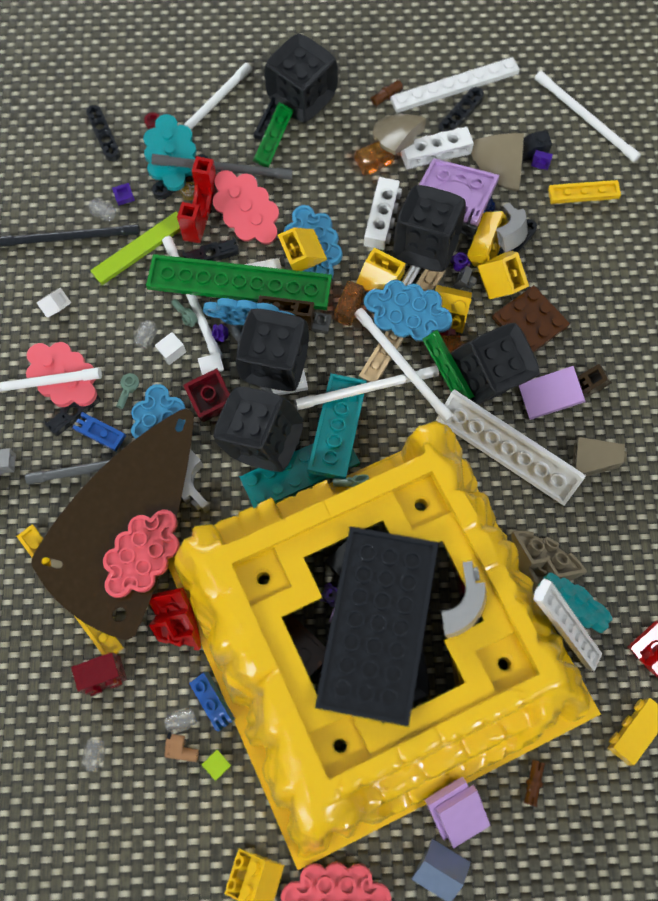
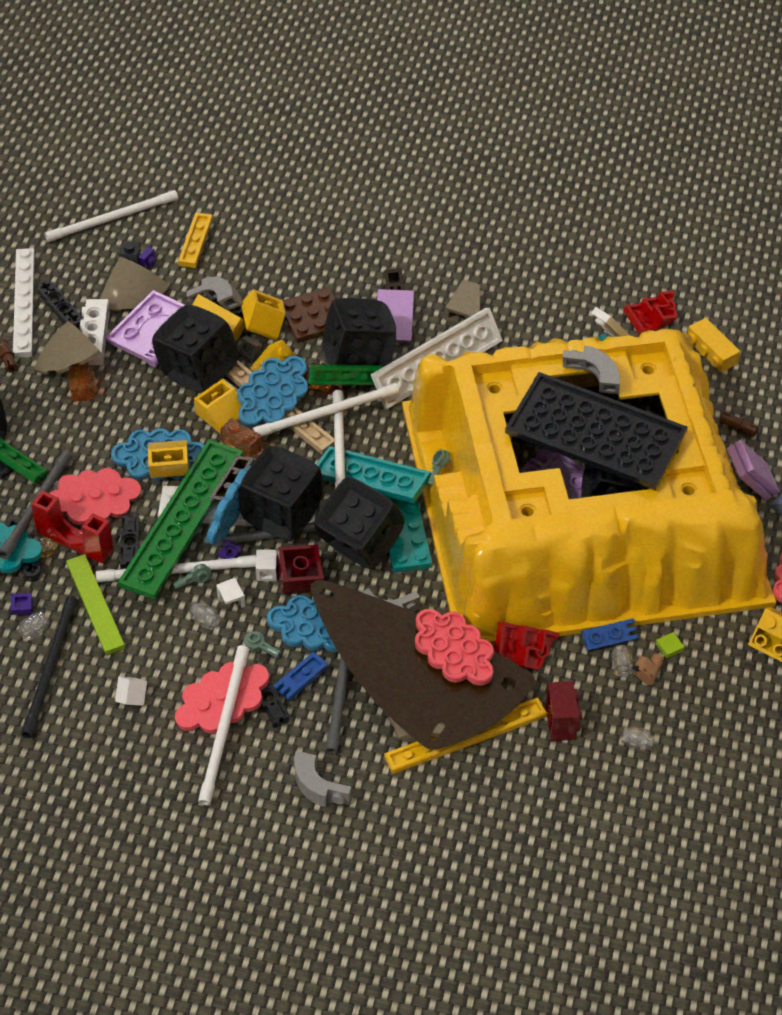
camera: 75 degrees left, 20 degrees down
white brick [364,177,402,250] -> none

